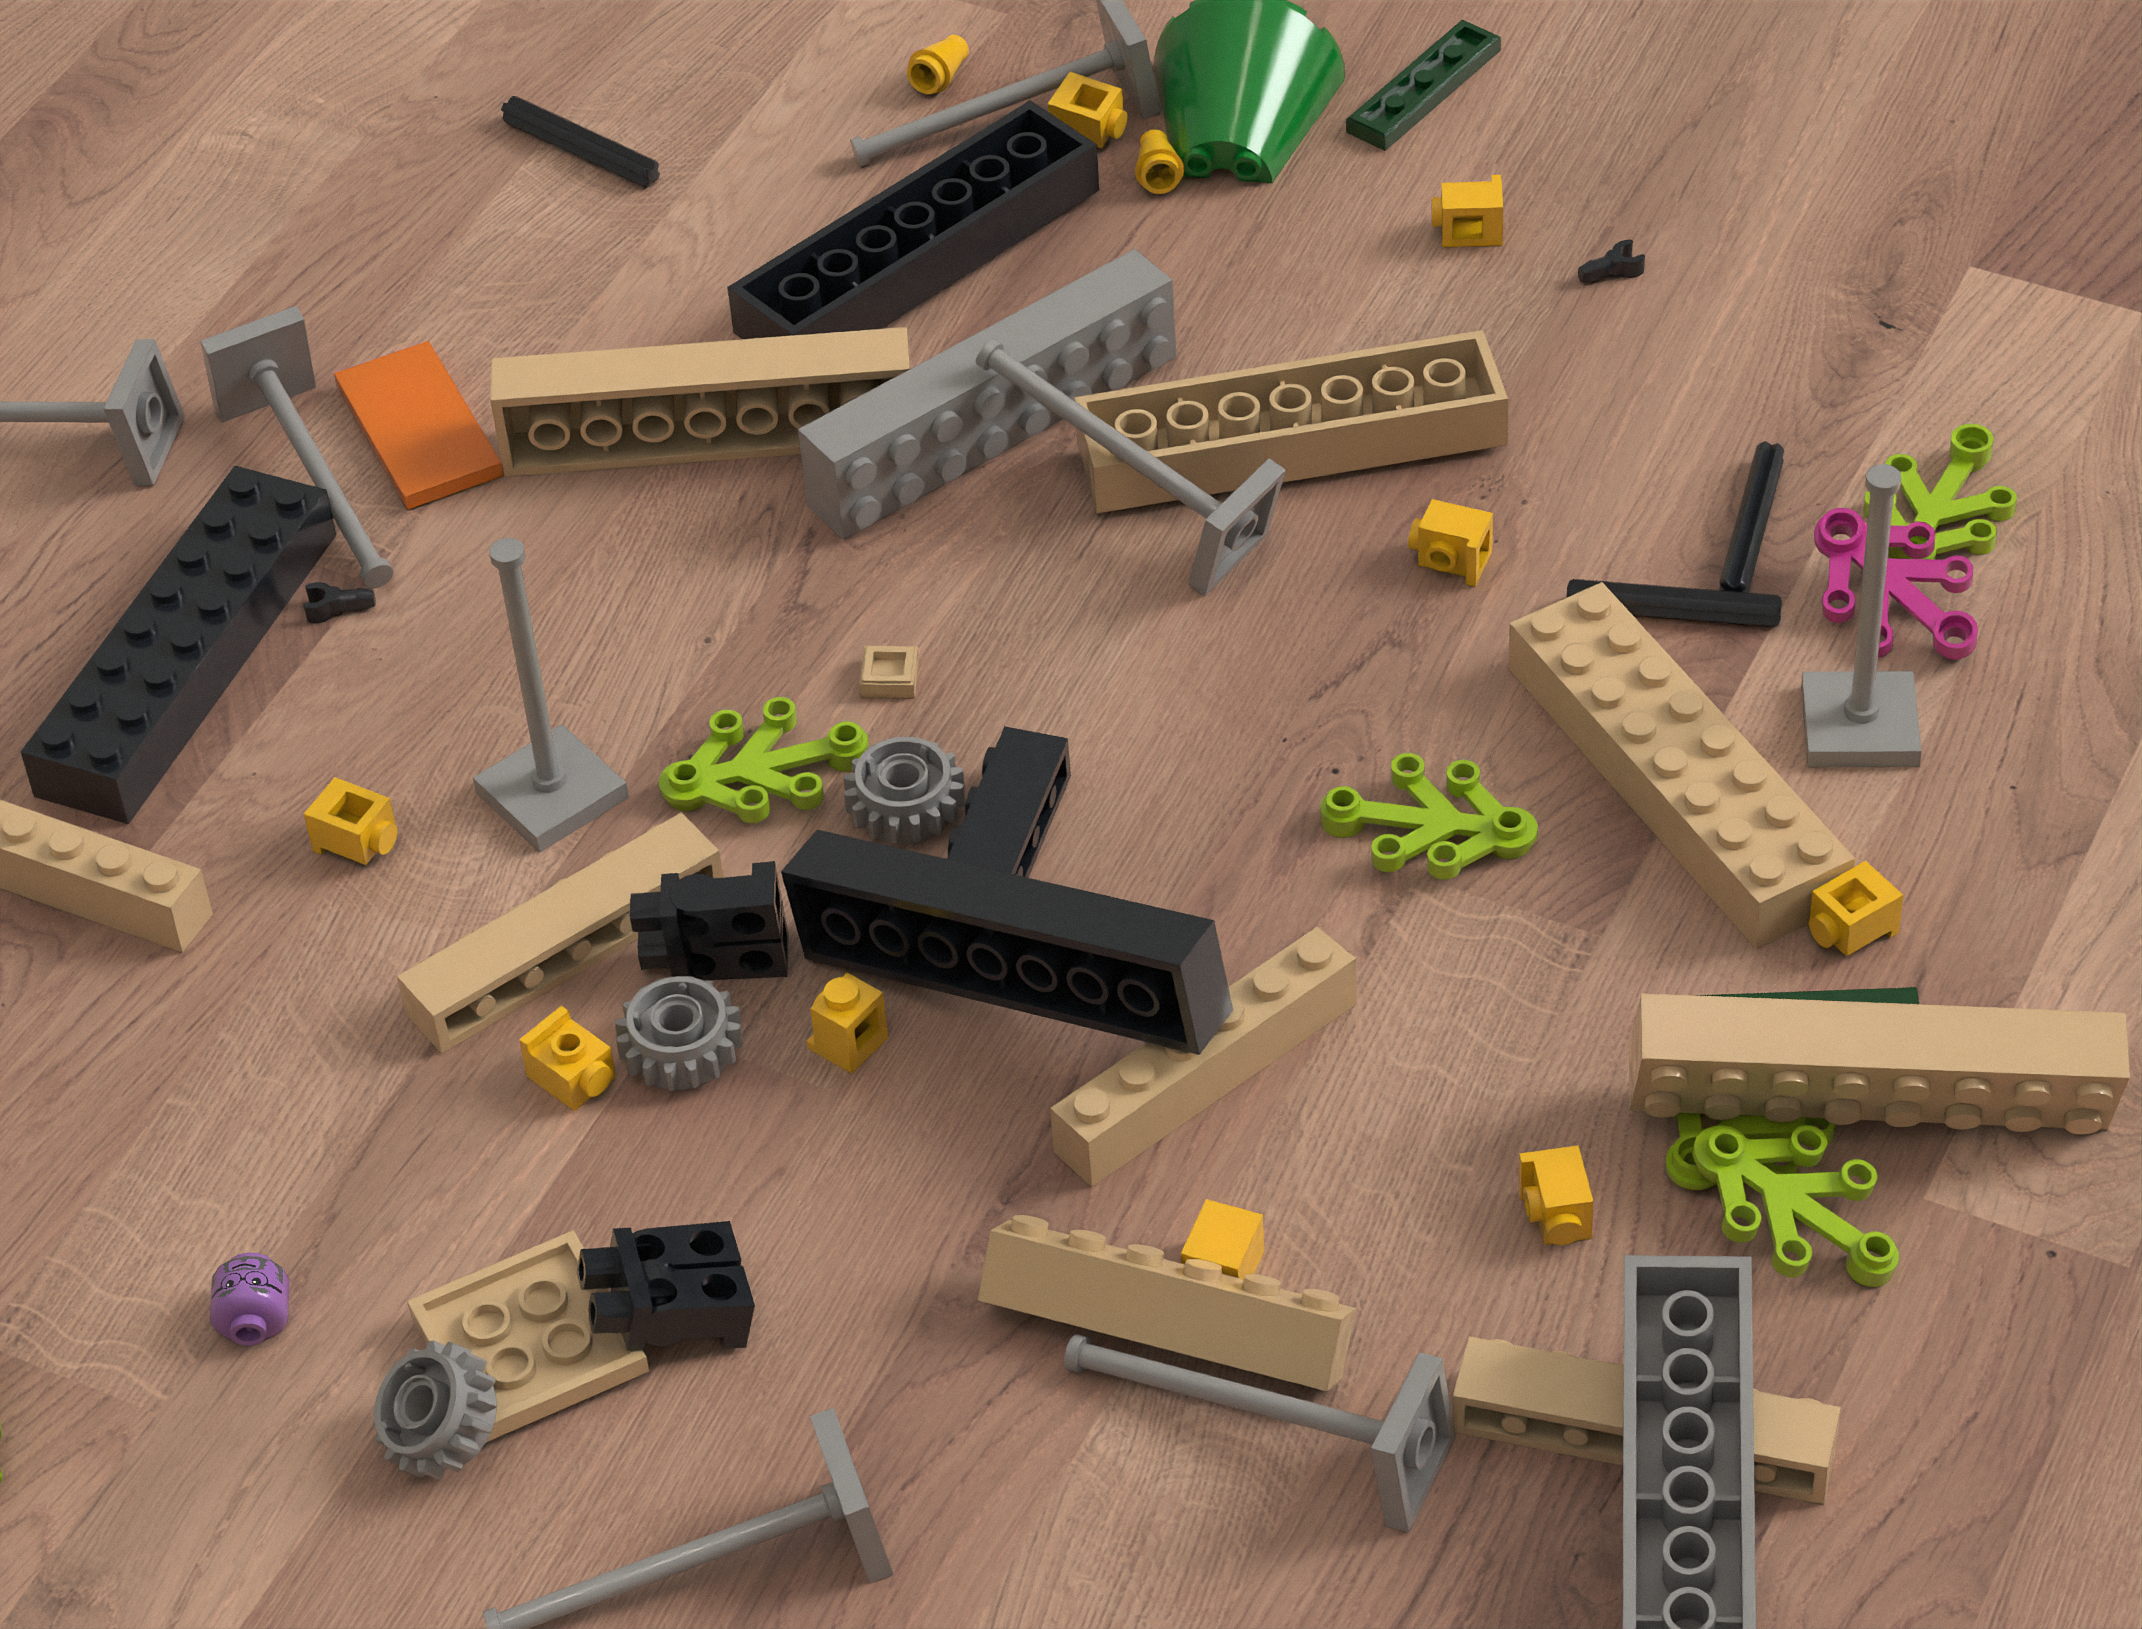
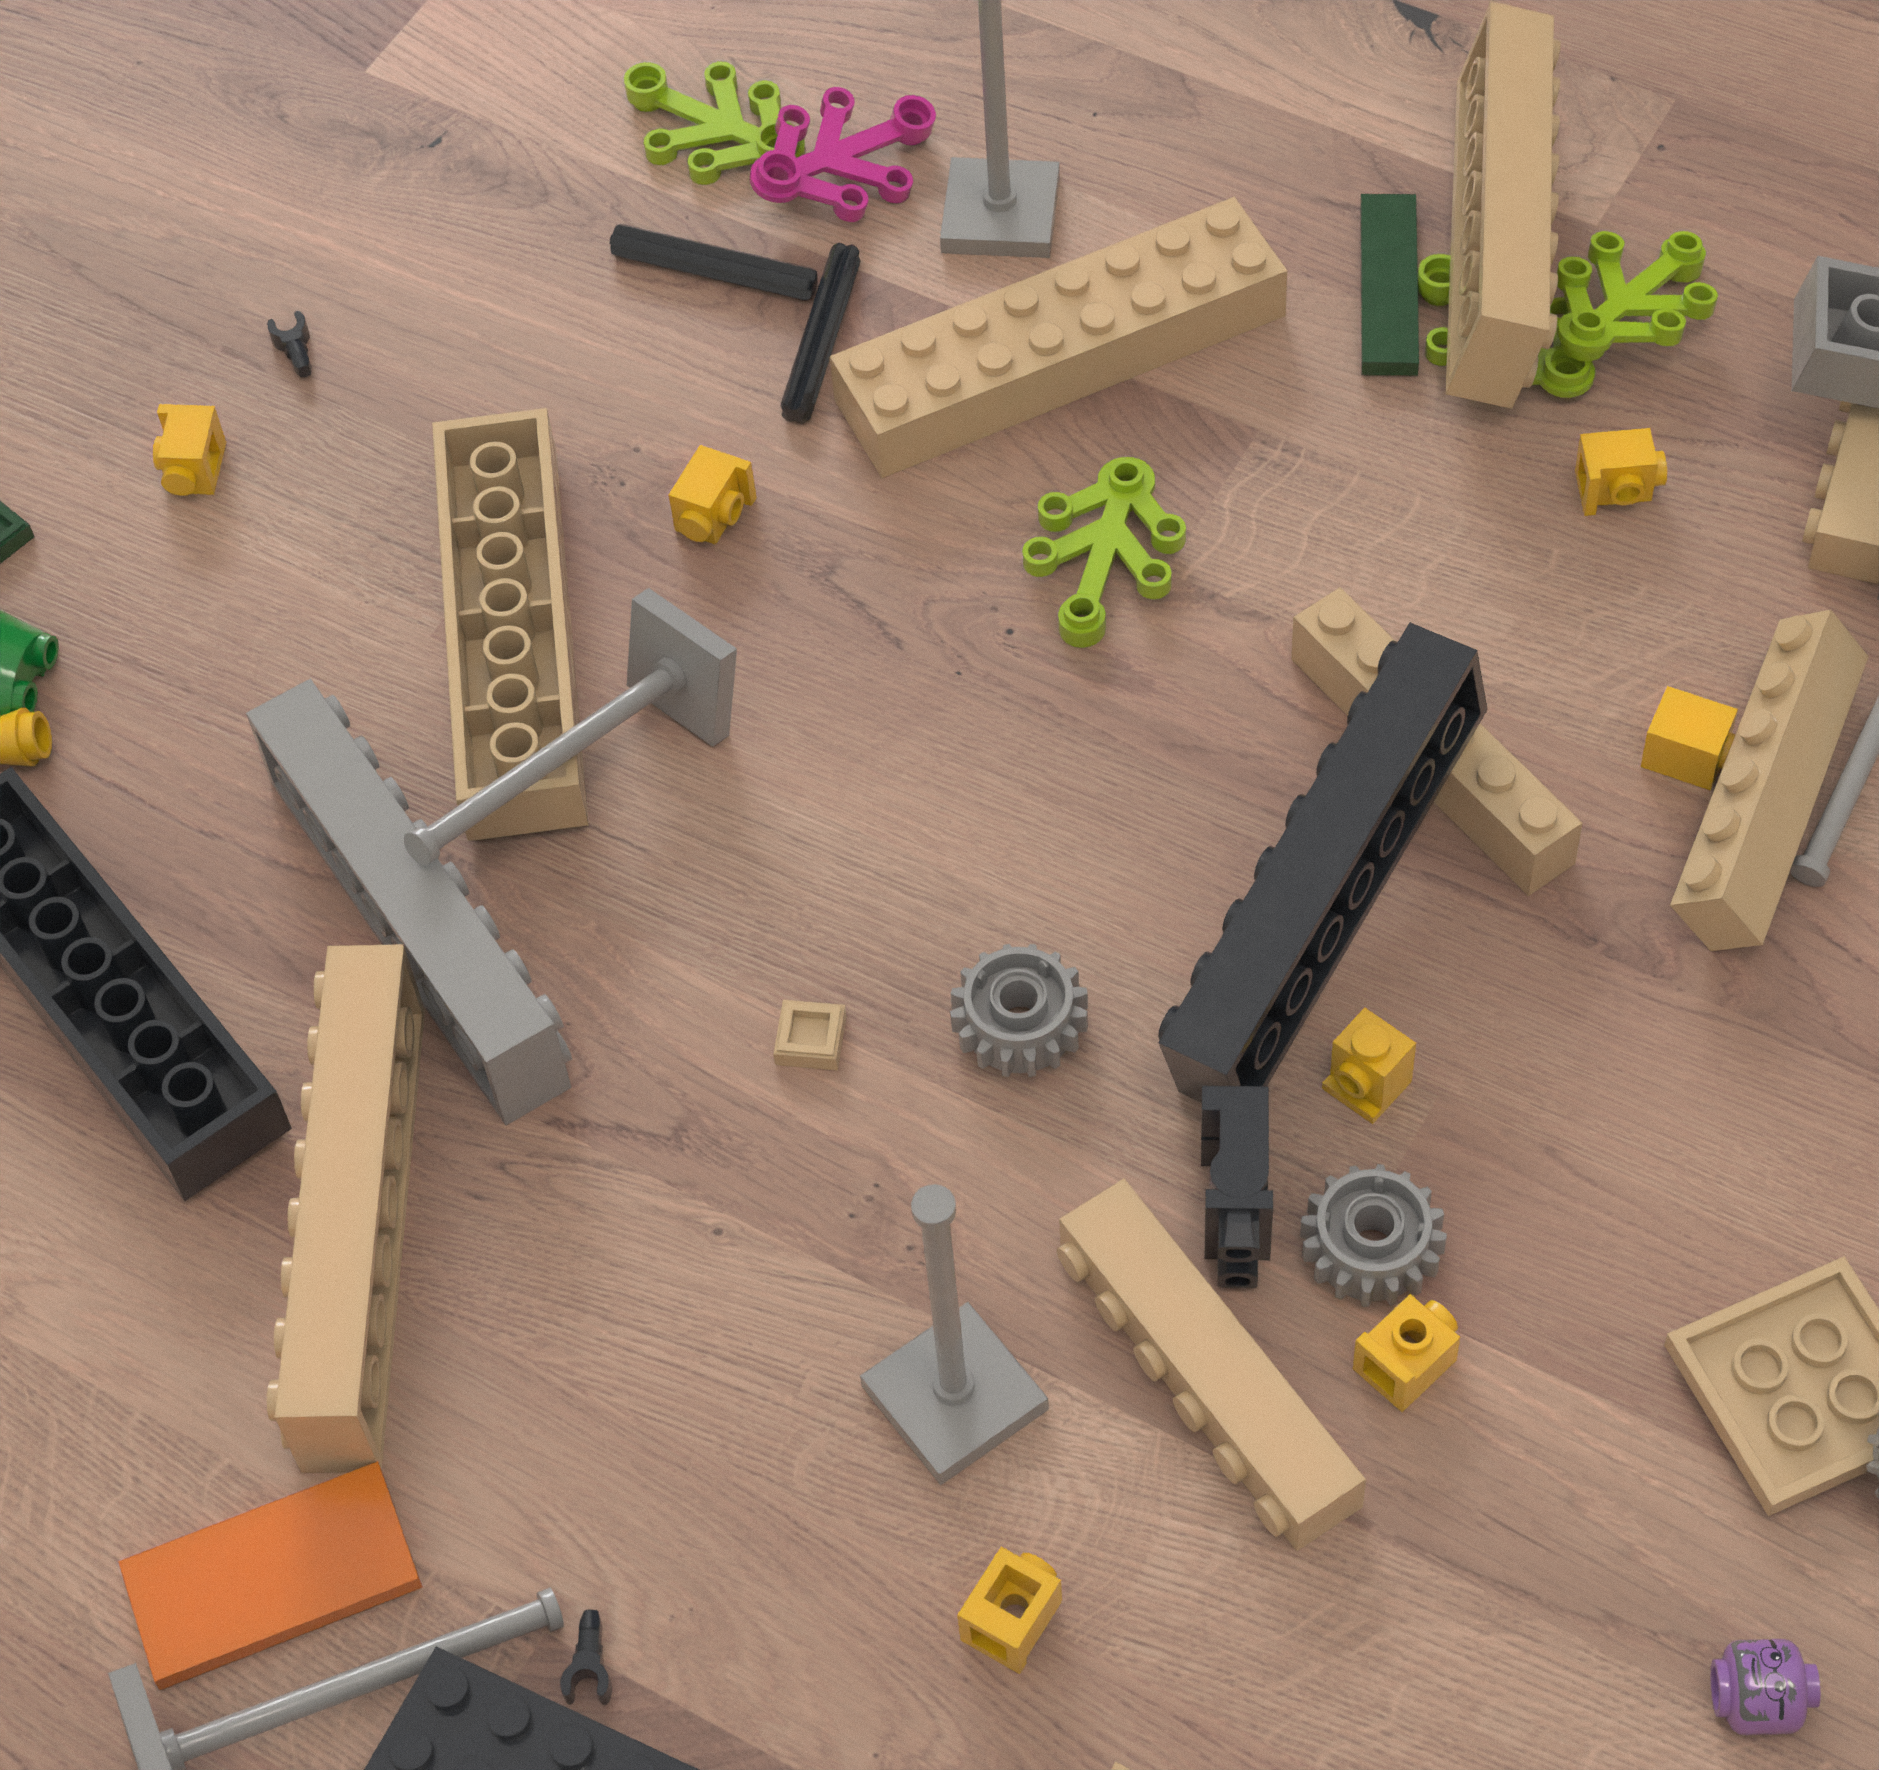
camera: 85 degrees left, 10 degrees up
black hips [577,1221,755,1351] -> none
lime plant [659,697,869,823] -> none
black brick [947,726,1071,878] -> none
yellow brick [1809,860,1903,956] -> none

